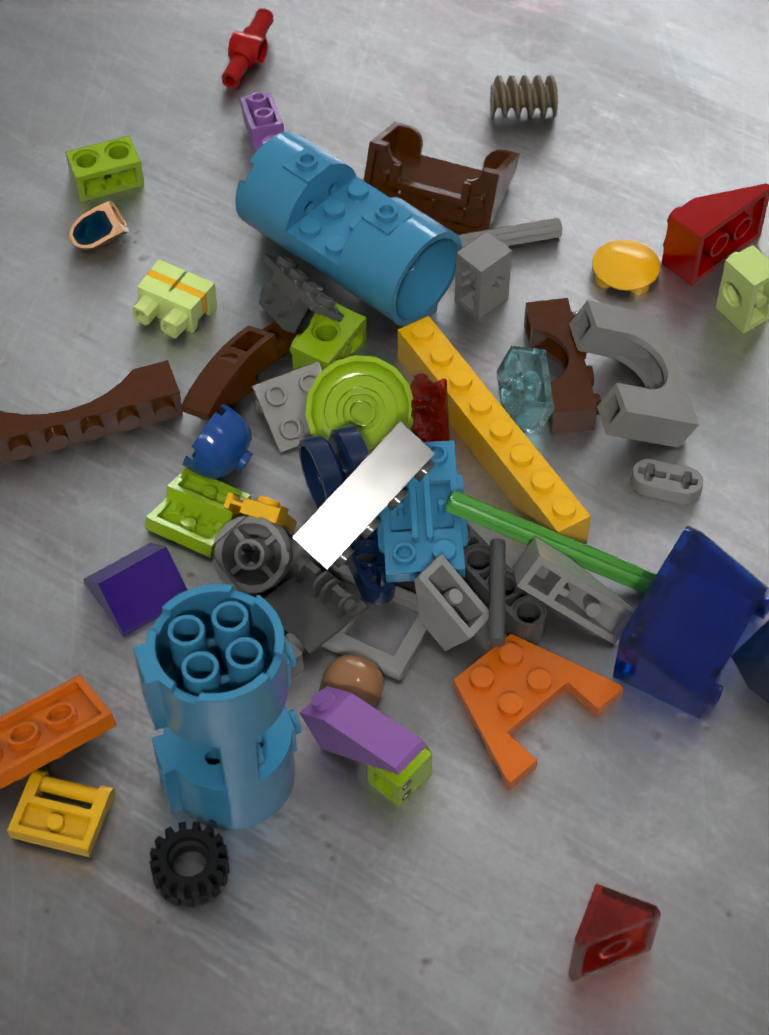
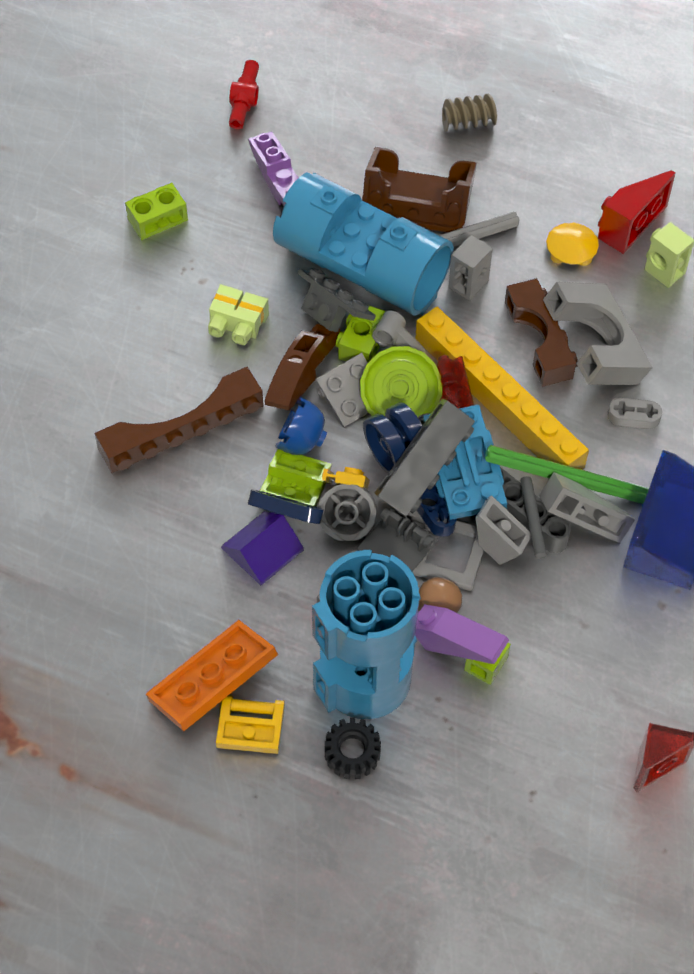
camera: 10 degrees left, 5 degrees up
rock [68,201,129,250] -> none
orange wing [453,634,624,790] -> none
clear light blue brick [496,345,554,434] -> none
none -> dark blue beam [248,489,324,524]
none -> light grey piece [372,311,425,353]

